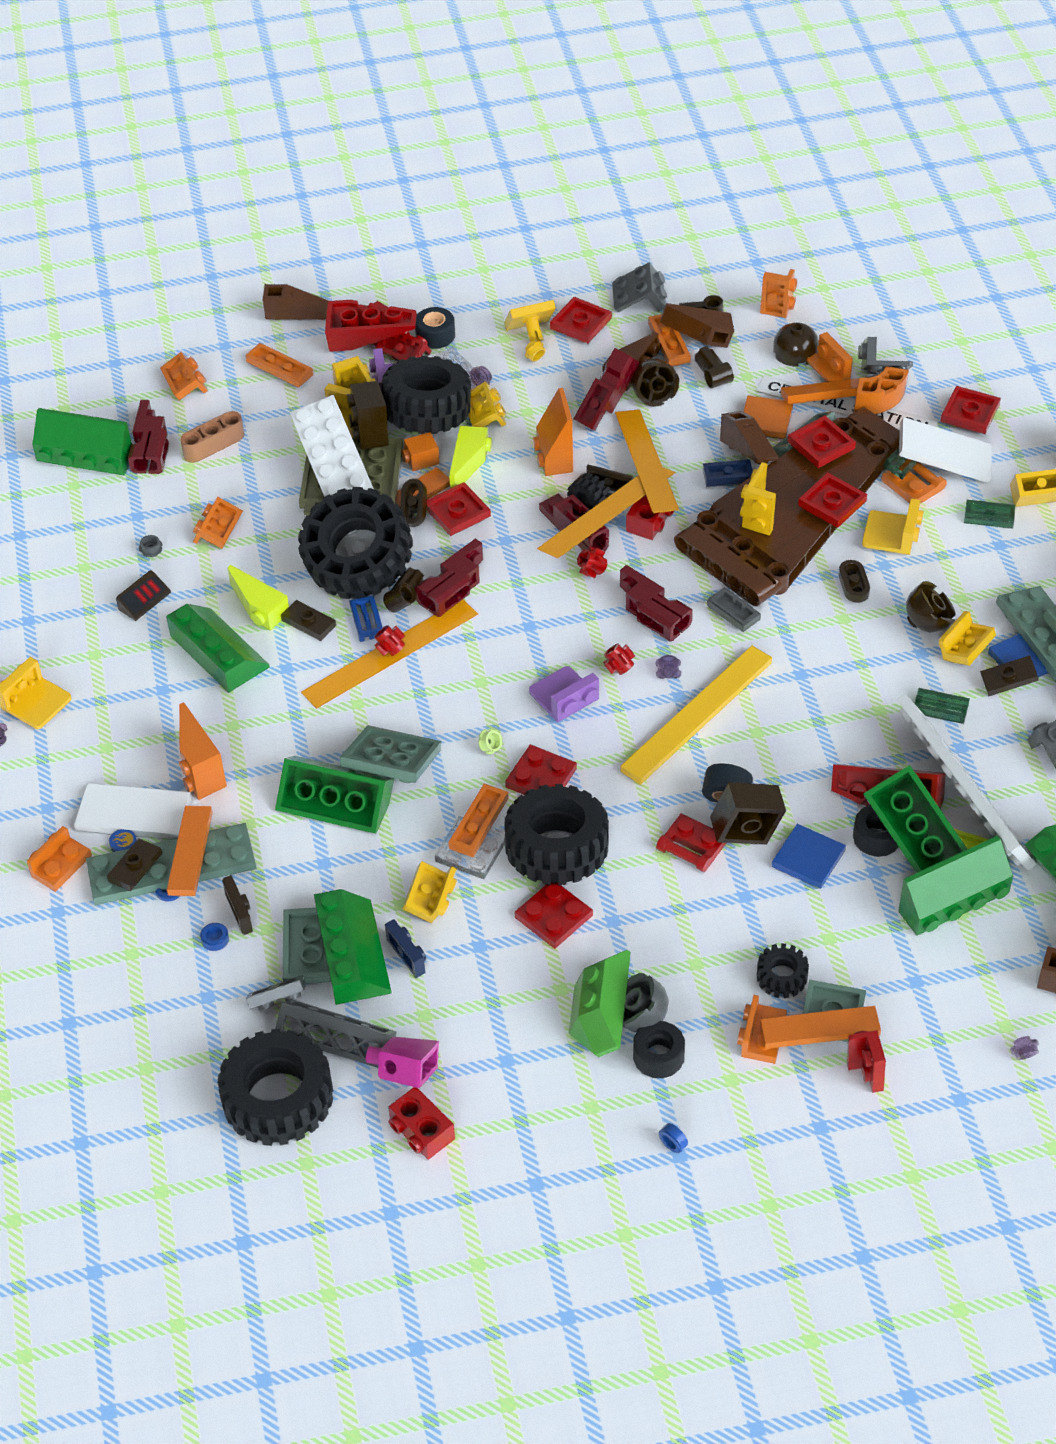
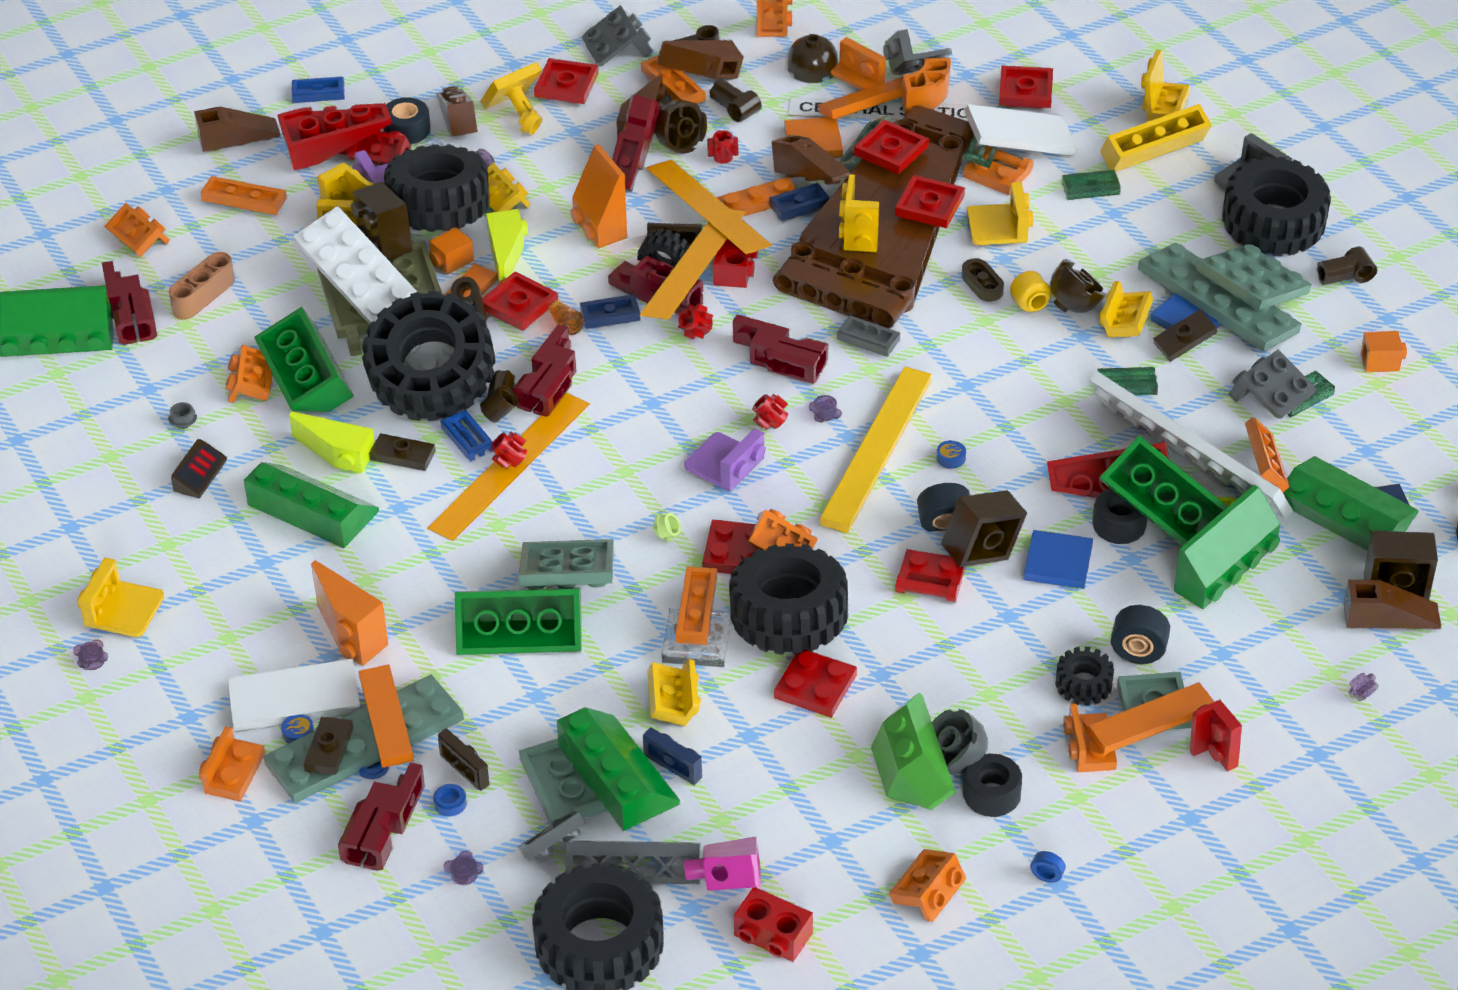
camera: 20 degrees left, 5 degrees down
none -> green slope [254,306,354,412]
none -> blue tile [292,76,345,103]
none -> dark red plate [338,762,425,871]
none -> reddish brown slope [437,86,478,136]
none -> clear purple plate [444,851,484,885]
none -> clear orange cone [549,300,583,335]
none -> dark blue plate [580,294,641,329]
none -> red gear [707,130,739,164]
none -> orange plate [716,177,796,217]
none -> orange bracket [747,509,818,551]
none -> orange bracket [889,849,966,922]
none -> blue tile [936,440,966,468]
none -> yellow head [1010,270,1051,312]
none -> black wheel [1110,604,1171,664]
none -> orange tile [1245,417,1289,493]

